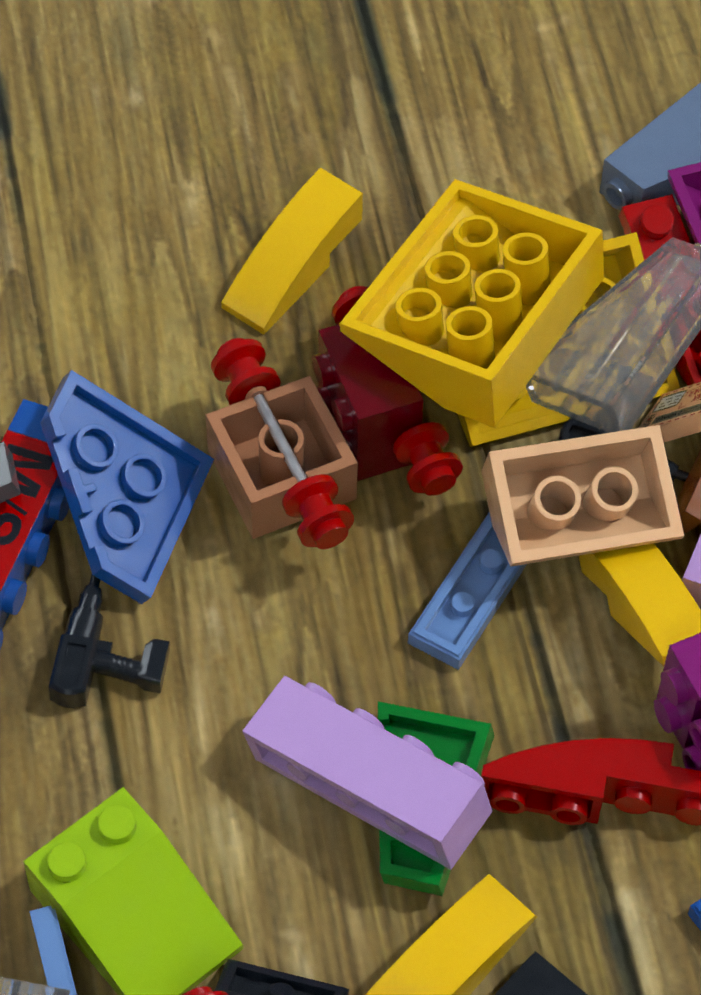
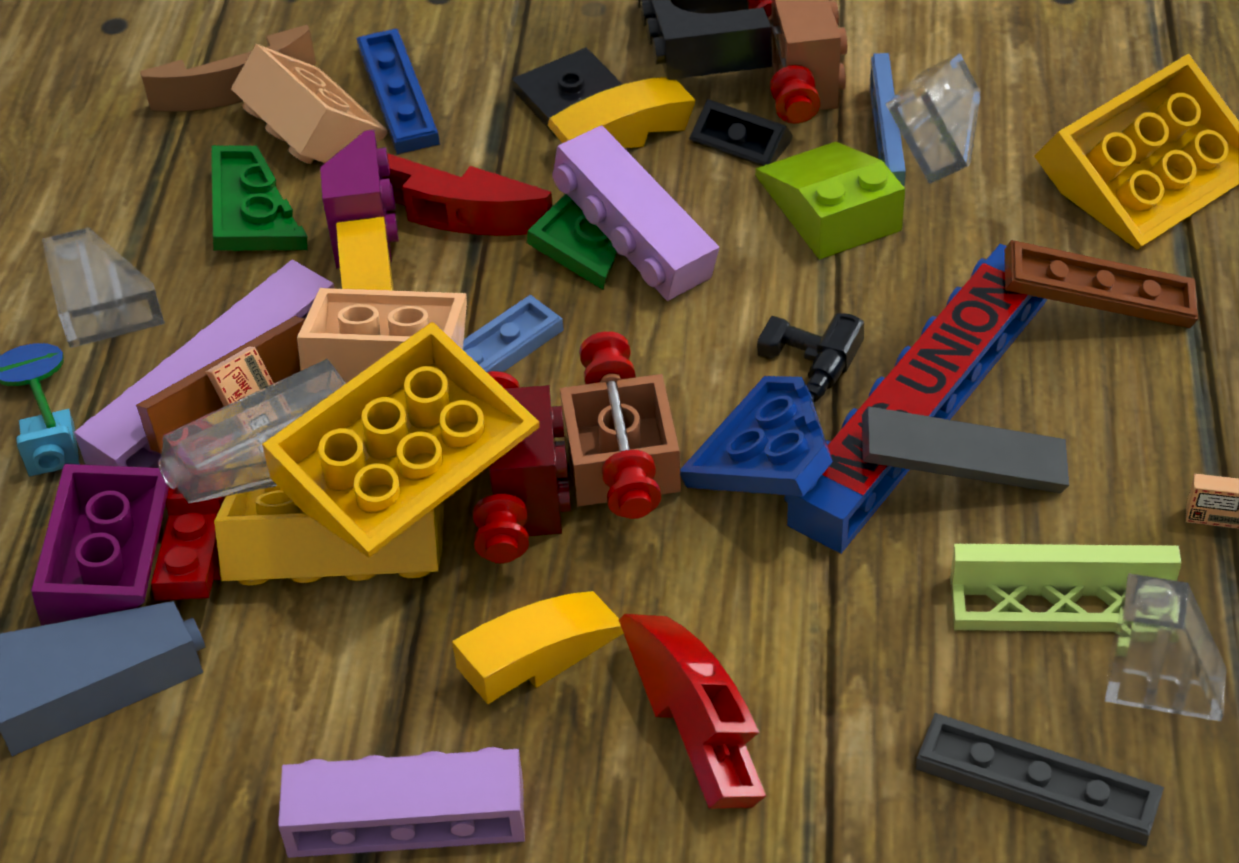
camera: 160 degrees left, 10 degrees down
none -> lavender brick [278,747,525,858]
none -> red slope [619,614,766,809]

